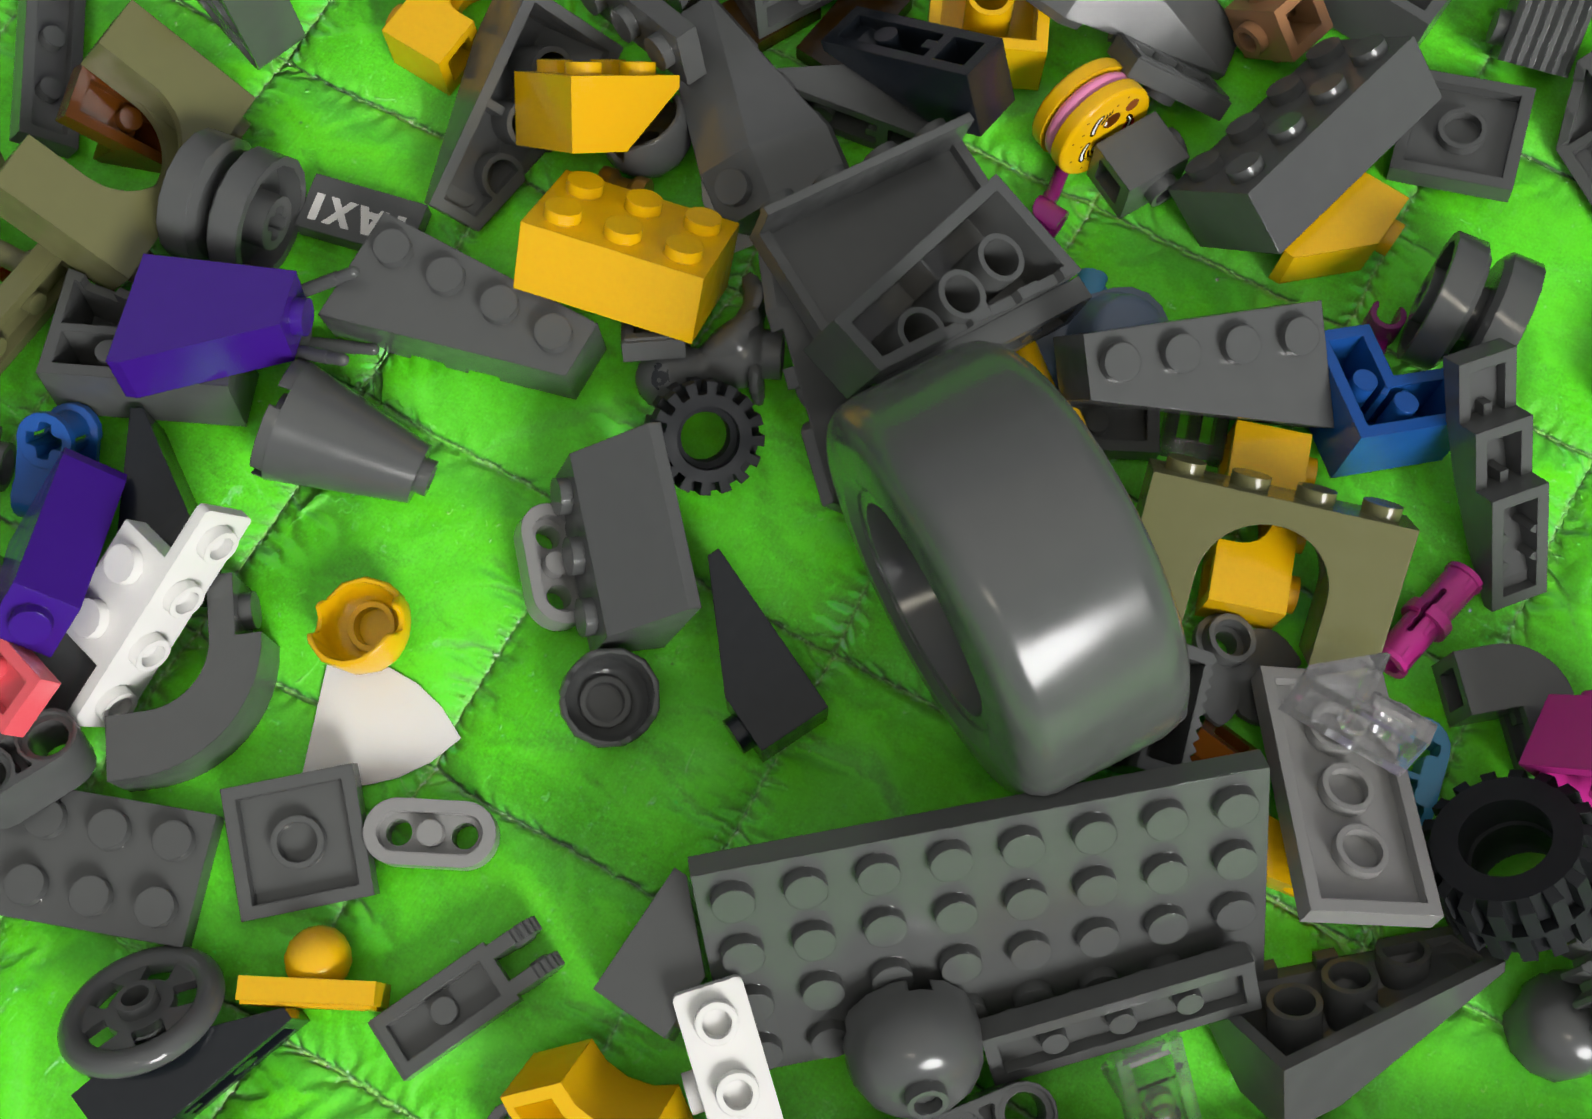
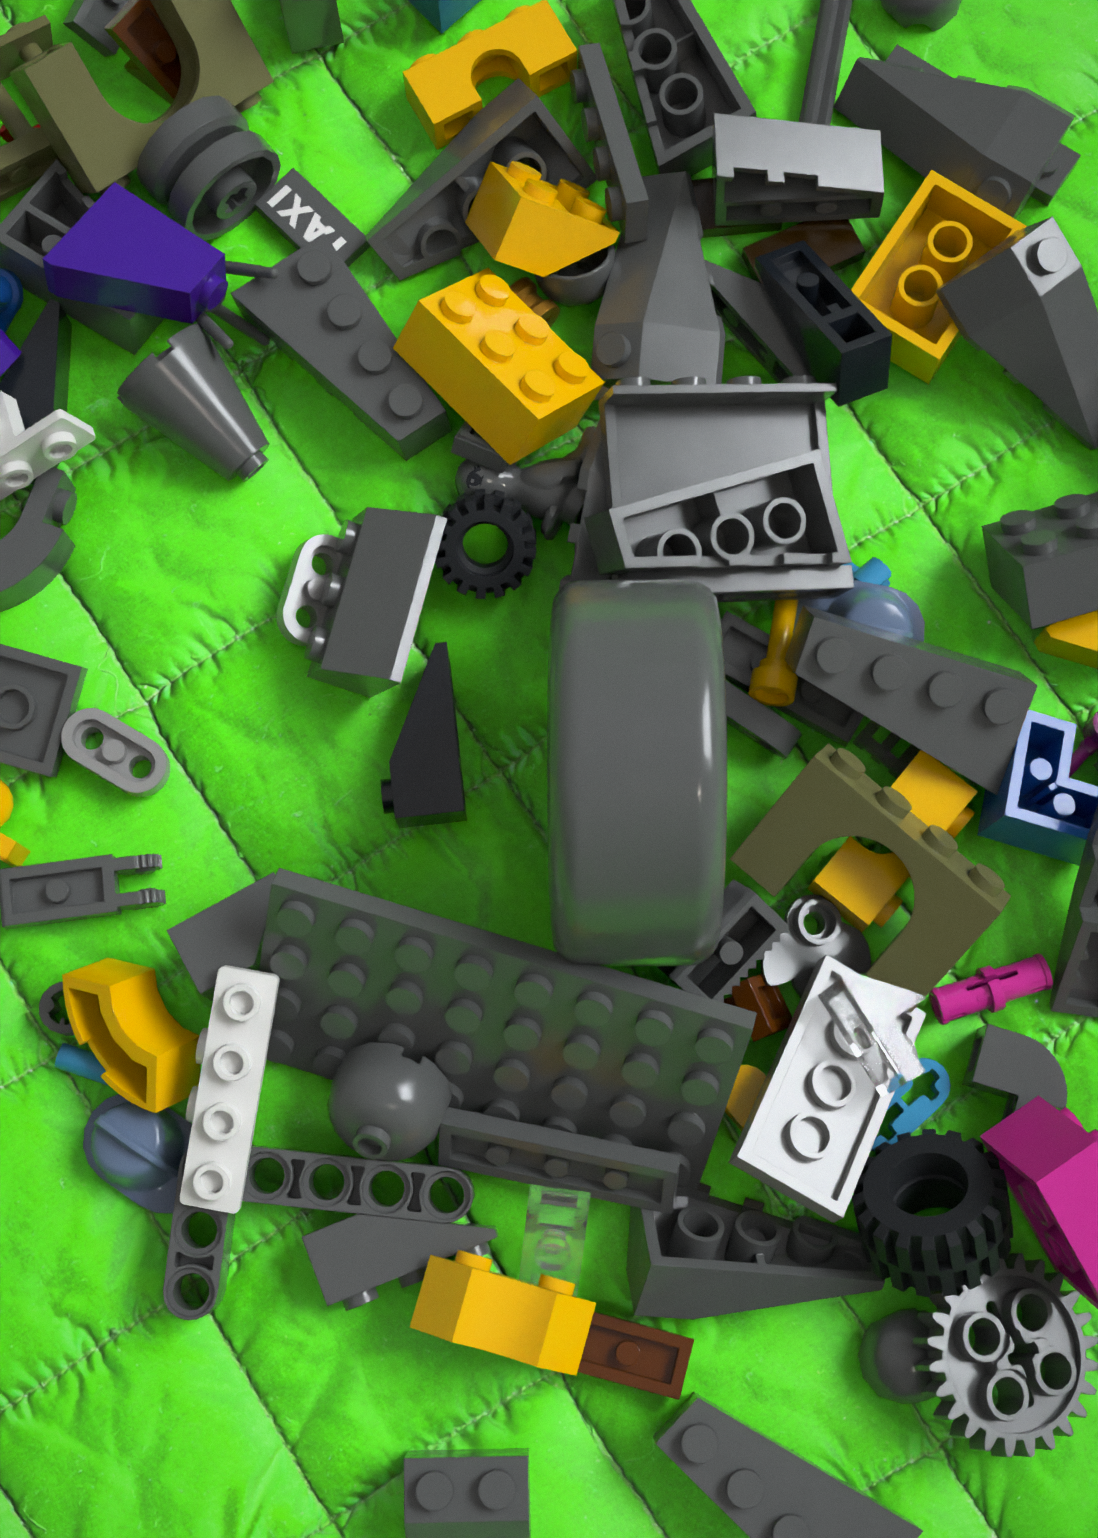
camera: 30 degrees right, 5 degrees up
white sticker [302,665,461,785] -> none
yellow hair [307,576,411,675] -> none
dark grey hair [559,648,660,748] -> none
yellow head [1032,57,1149,174] -> none
magenta hand [1032,165,1069,238] -> none
dark grey brick [1087,111,1190,219] -> none
dark grey plate [1107,33,1232,121] -> none

